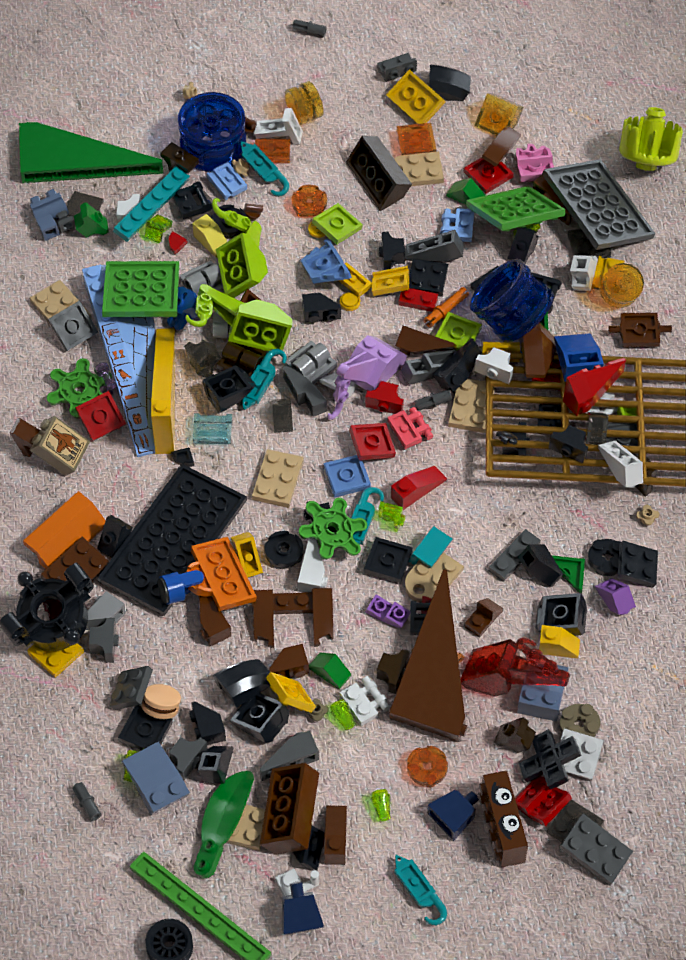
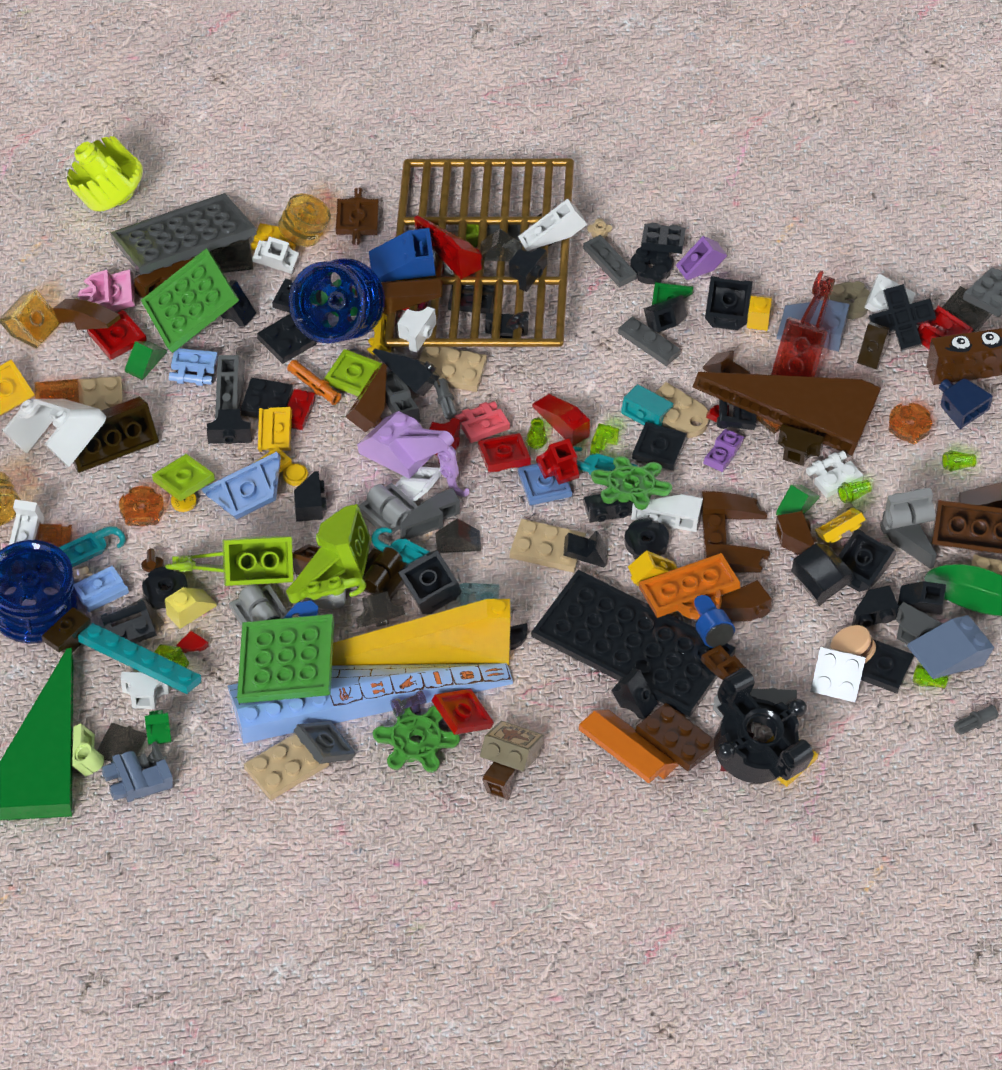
camera: 90 degrees left, 5 degrees down
none -> white windscreen [3,399,106,467]
none -> yellowish green plate [71,724,104,777]
none -> clear neon green cone [526,418,548,449]
none -> red brick [536,439,580,485]
none -> black slope [563,531,607,568]
none -> dark grey plate [583,235,637,288]
none -> reddish brown slope [701,645,746,680]
none -> light grey plate [883,488,935,530]

